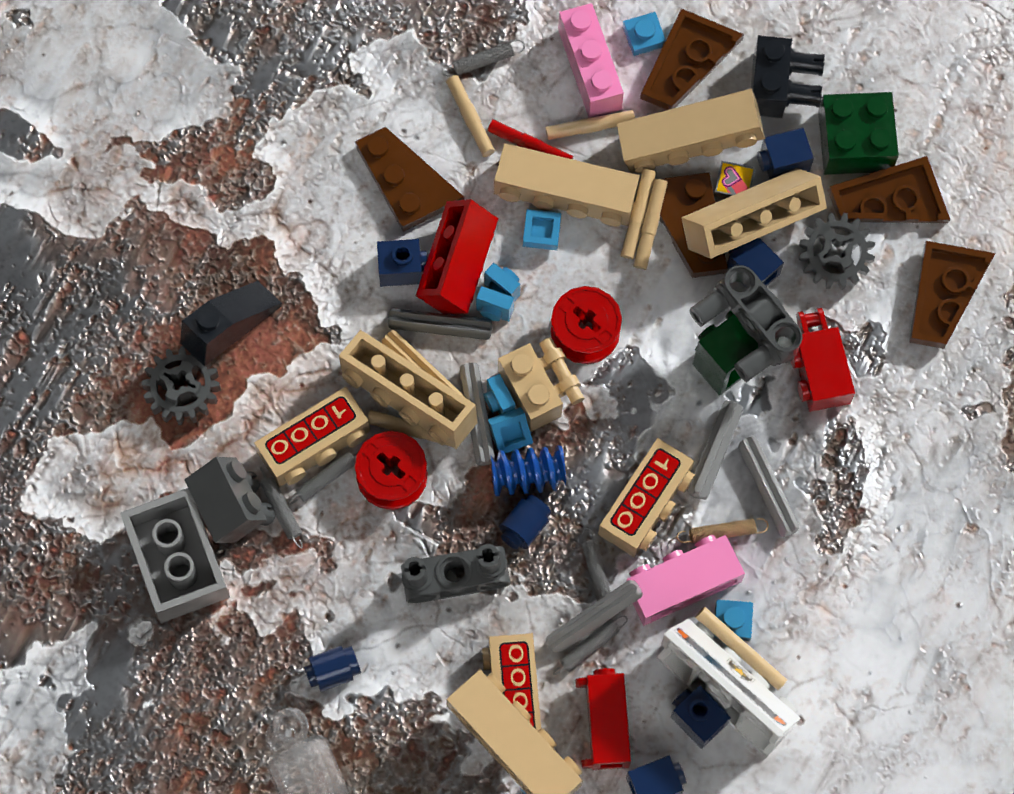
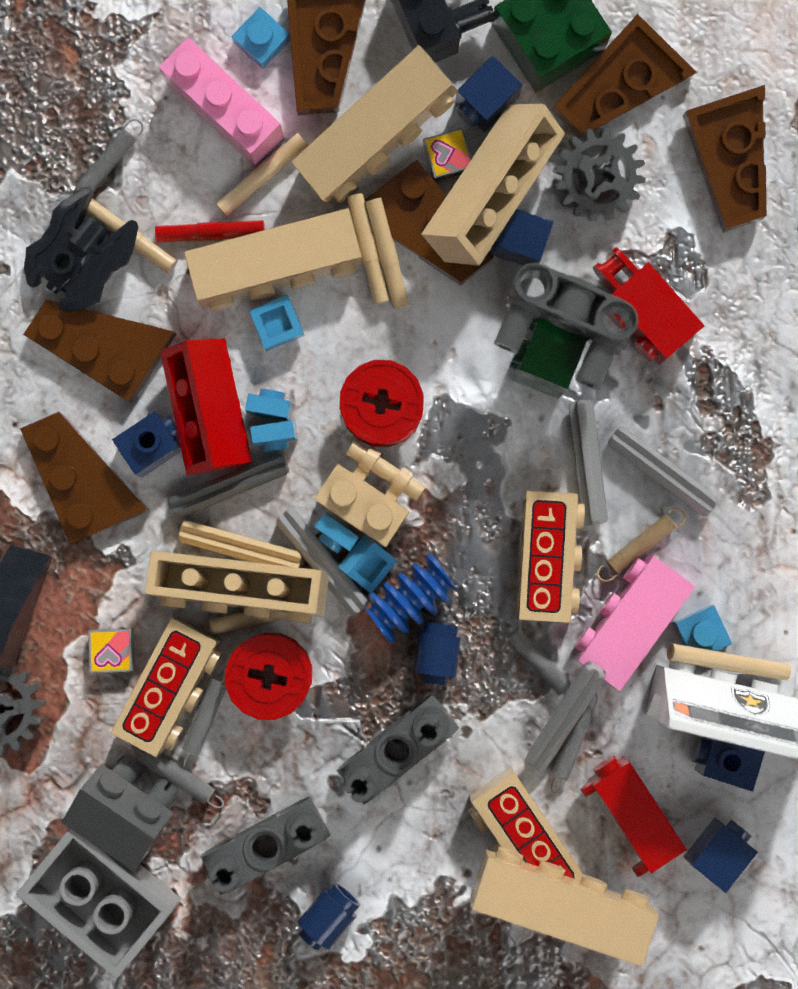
camera: 25 degrees left, 15 degrees up
none -> reddish brown wing [20,412,150,544]
none -> black piece [24,187,139,312]
none -> tile [89,628,135,673]
none -> dark grey piece [200,796,330,895]

